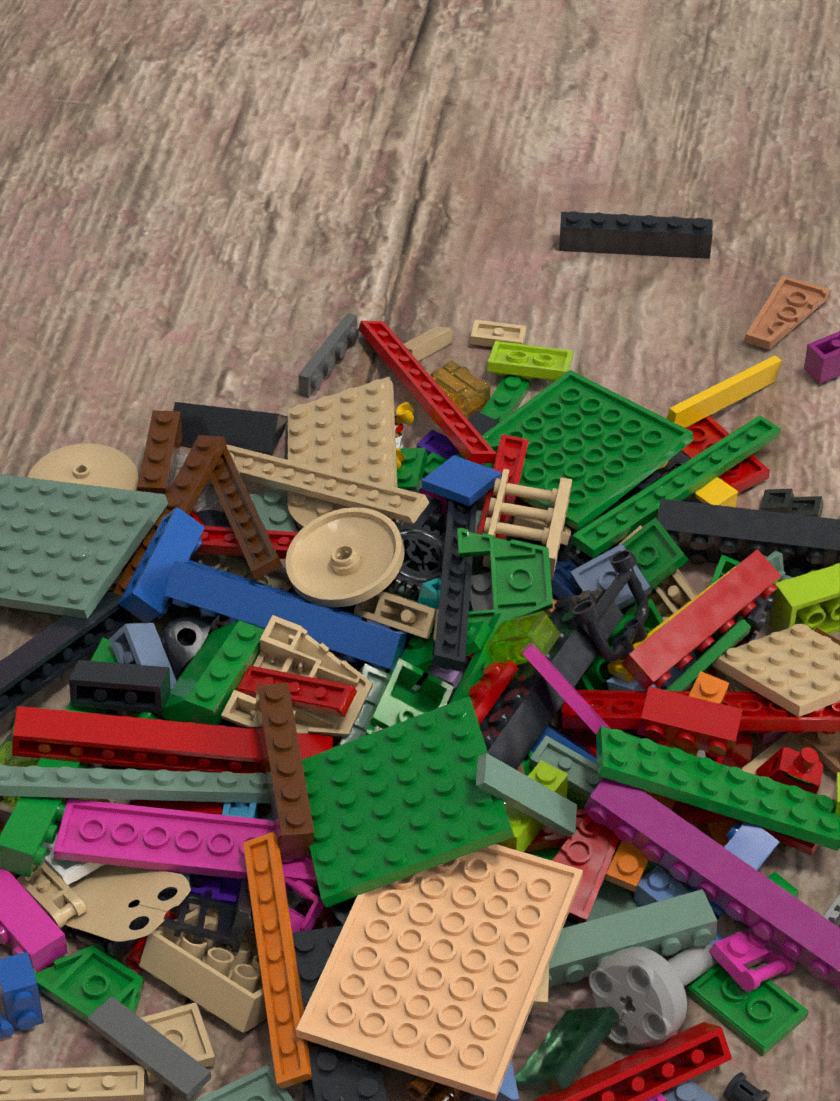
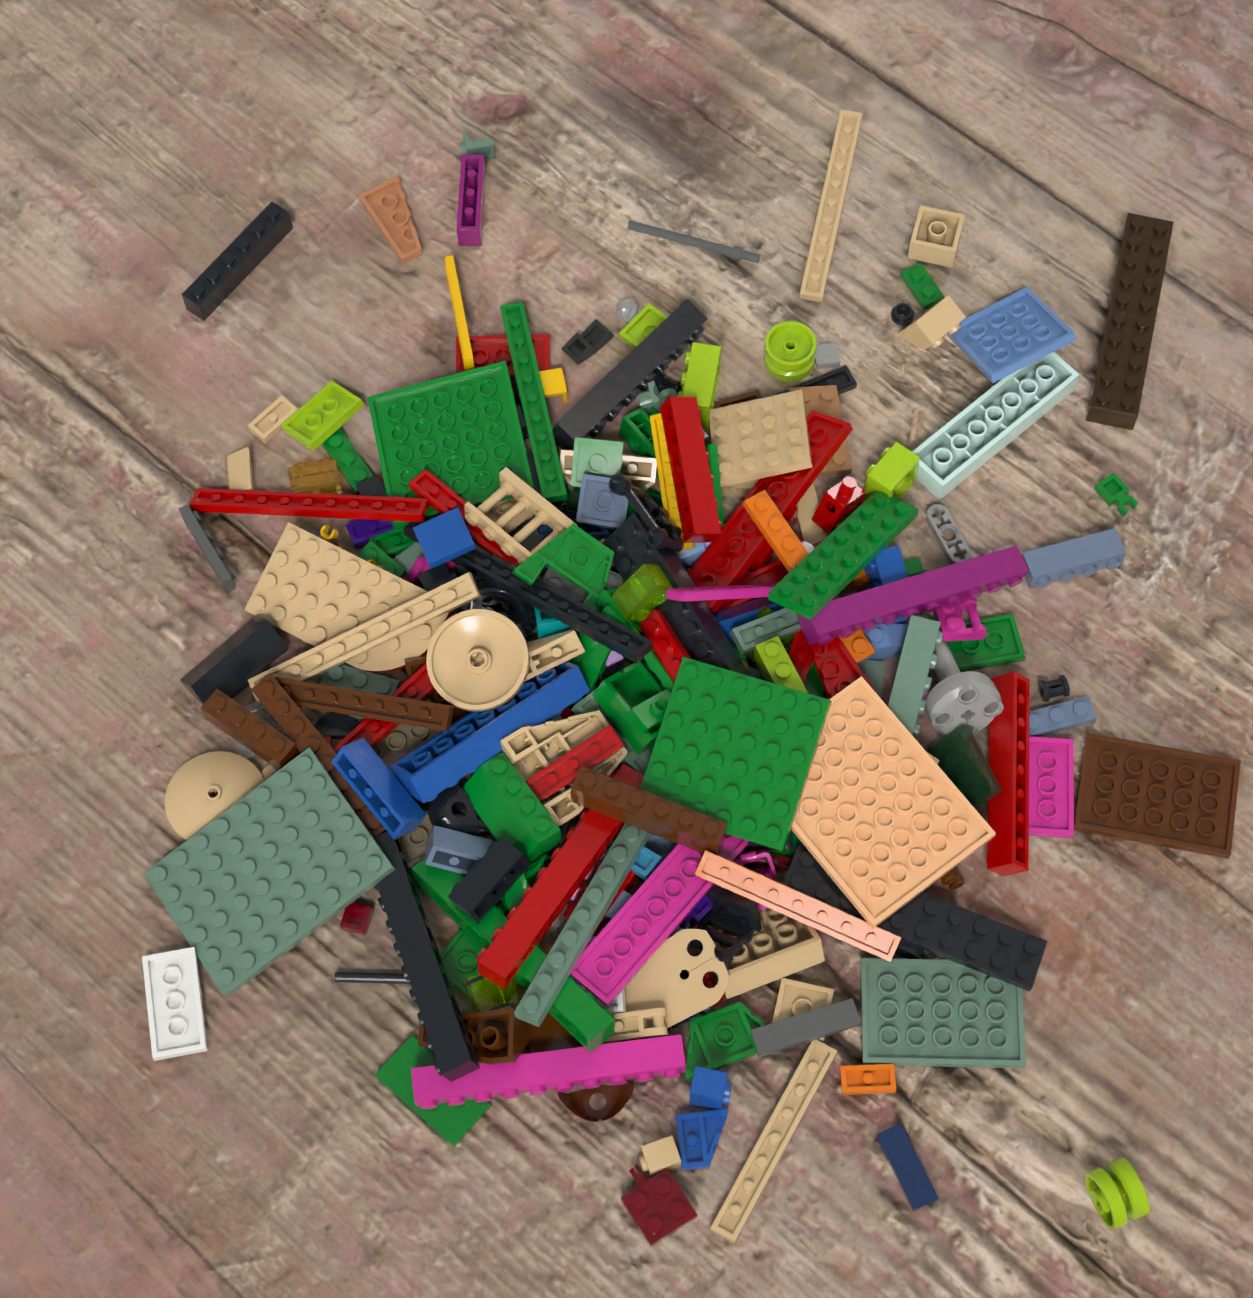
camera: 55 degrees left, 20 degrees up
sand green tile [476,753,577,837] -> none
red brick [637,686,743,757] -> none
none -> dark red plate [340,903,374,935]

